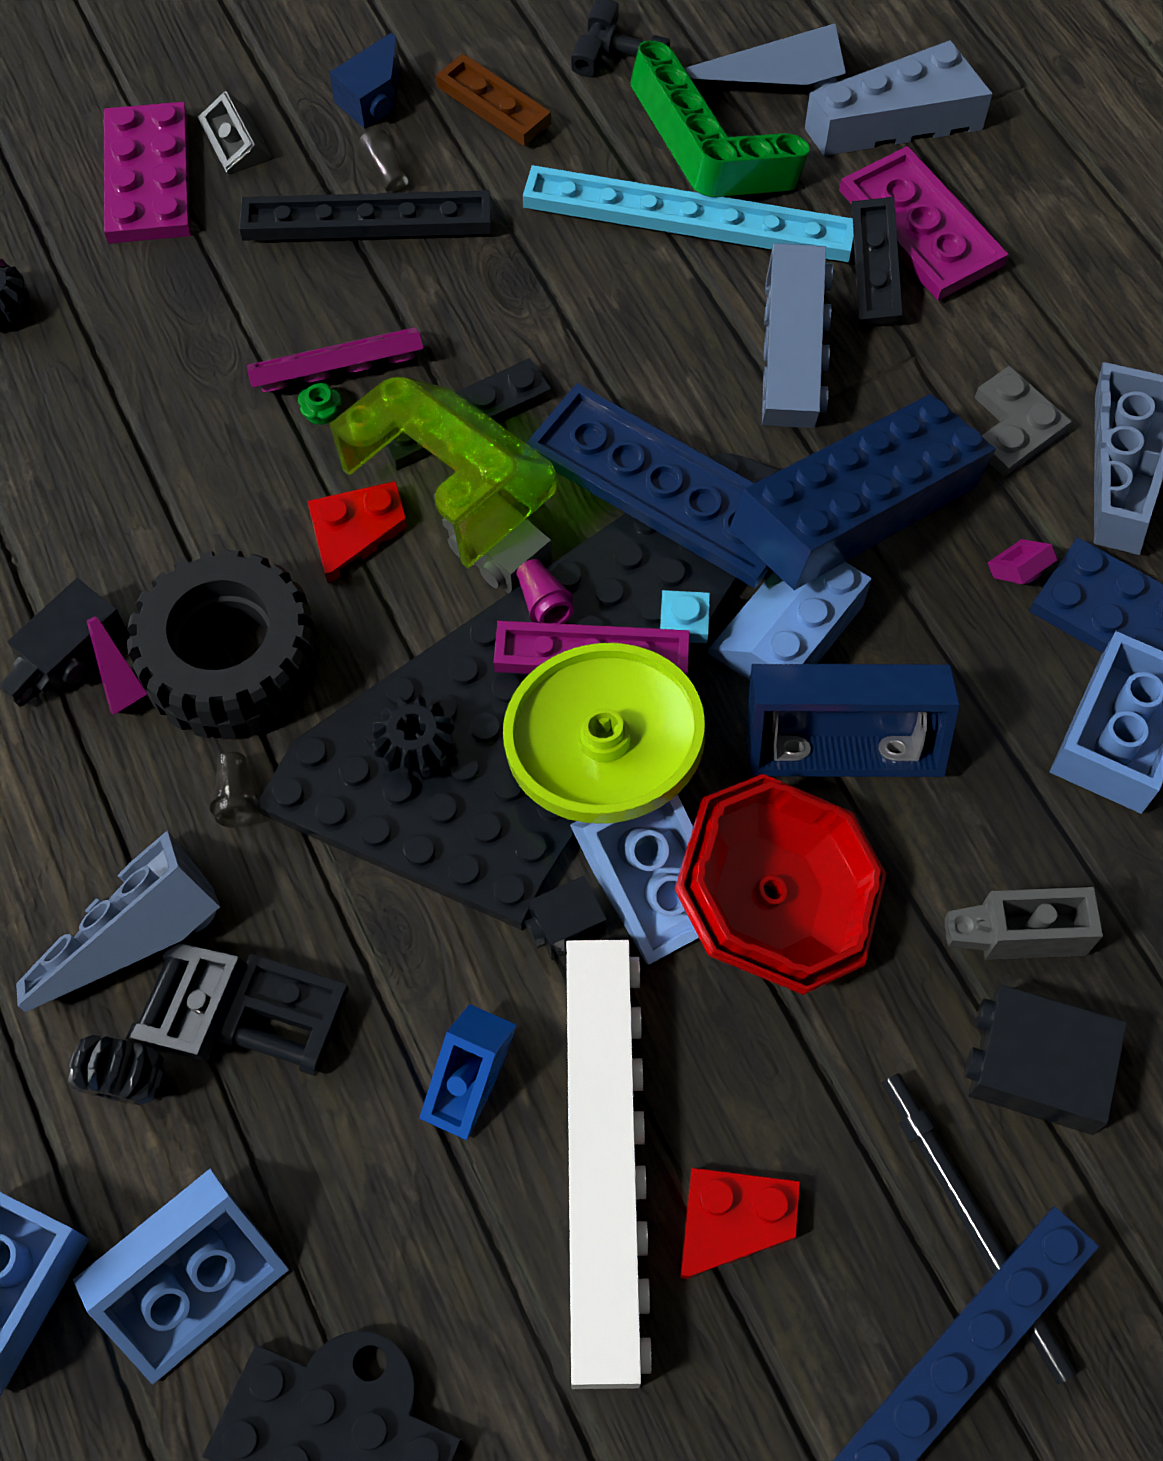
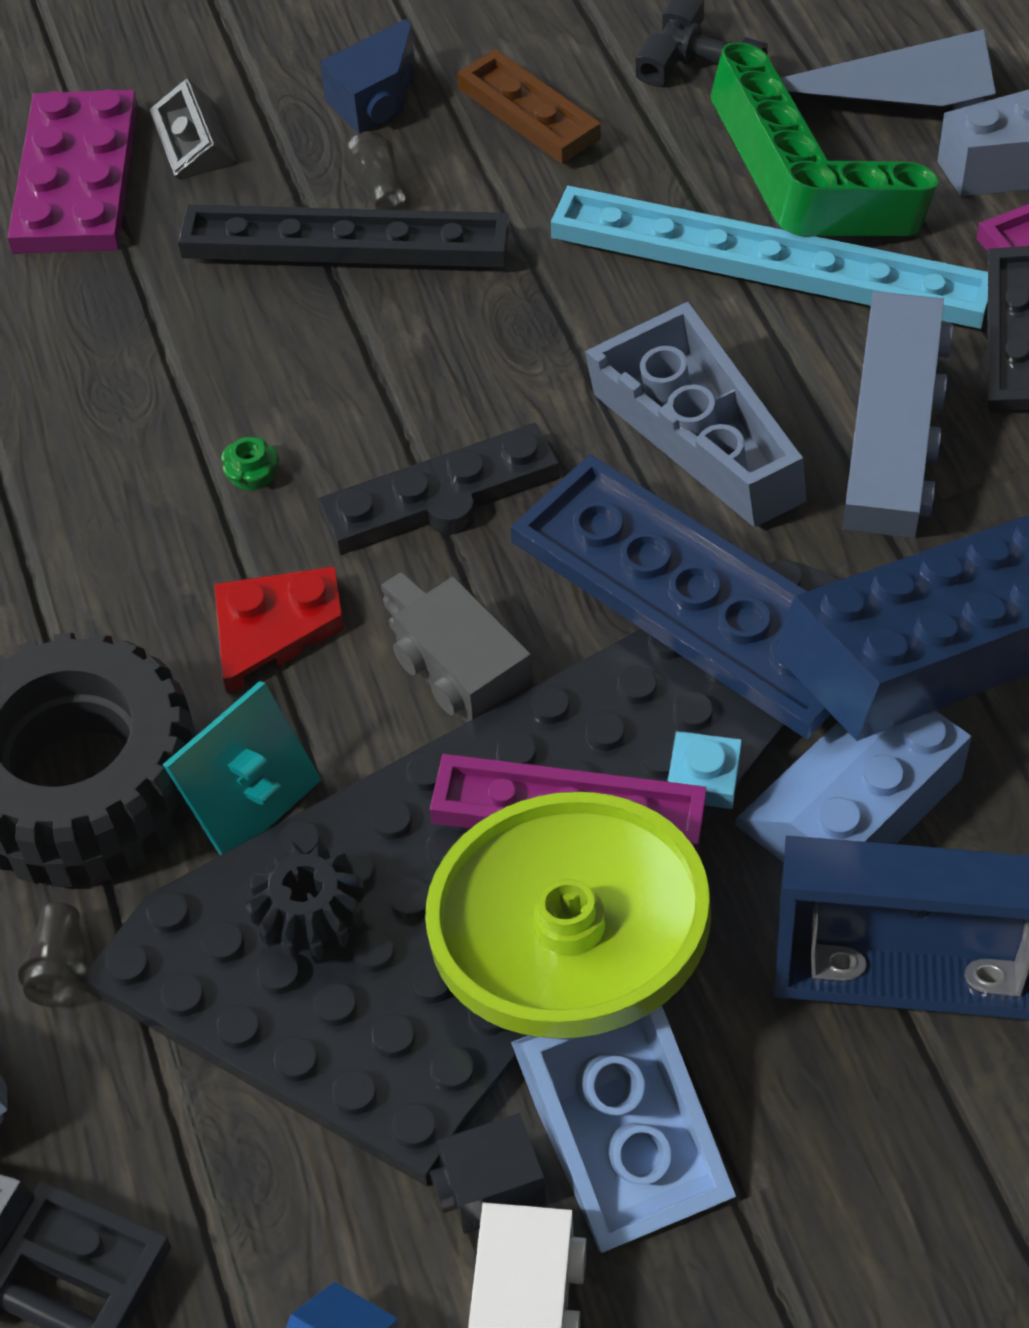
camera: 10 degrees right, 10 degrees down
magenta plate [247,327,423,392] -> none
clear neon green windscreen [329,377,557,568] -> none
magenta cone [516,559,574,624] -> none
red rock [674,774,886,995] -> none
none -> teal piece [163,681,322,855]
none -> sand blue wedge [585,302,807,528]

